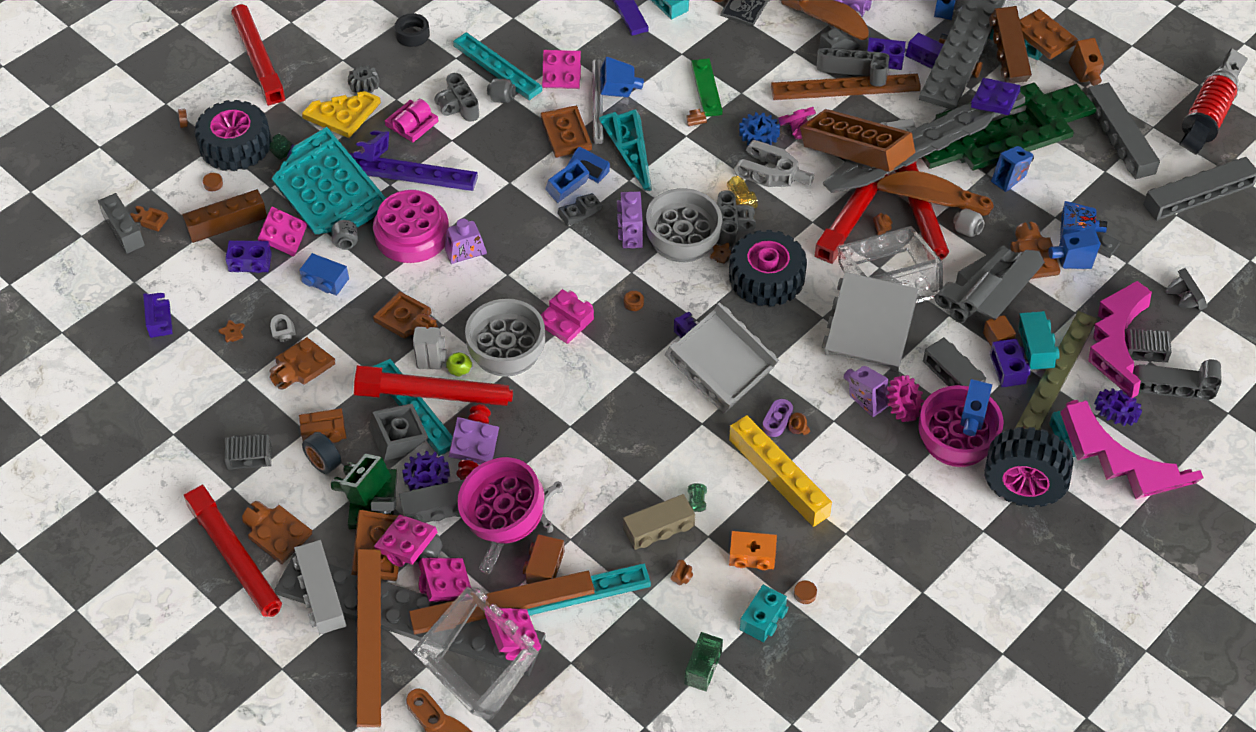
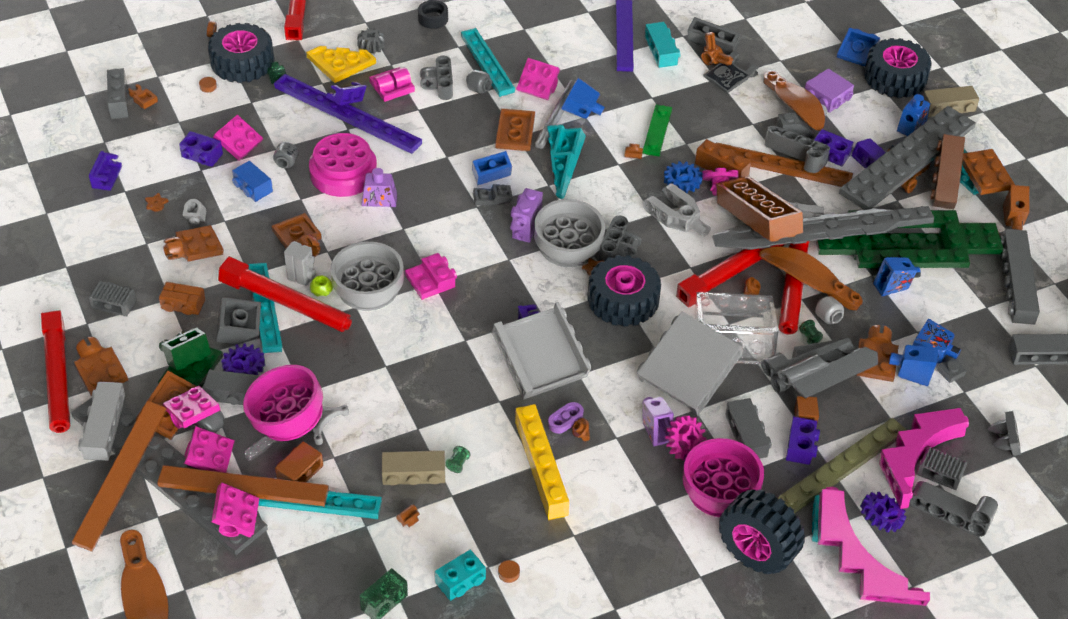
camera: 20 degrees right, 5 degrees down
reddish brown brick [182,189,267,243] -> none
teal plate [272,127,386,235] -> none
black wheel [302,432,342,474] -> none
dark grey plate [371,497,397,514] -> none
clear windscreen [411,586,538,721] -> none
medium lavender plate [448,404,499,480] -> none
blue slope [567,147,610,183] -> none
dark orange tile [624,291,644,311] -> none
clear yellow piece [727,176,758,209] -> none
orange brick [729,531,777,570] -> none
blue torso [960,379,993,436] -> none
dark purple plate [971,78,1020,115] -> none
teal brick [1018,311,1059,370] -> none
none -> dark orange brick [695,139,751,178]
none -> clear green bush [799,320,823,344]

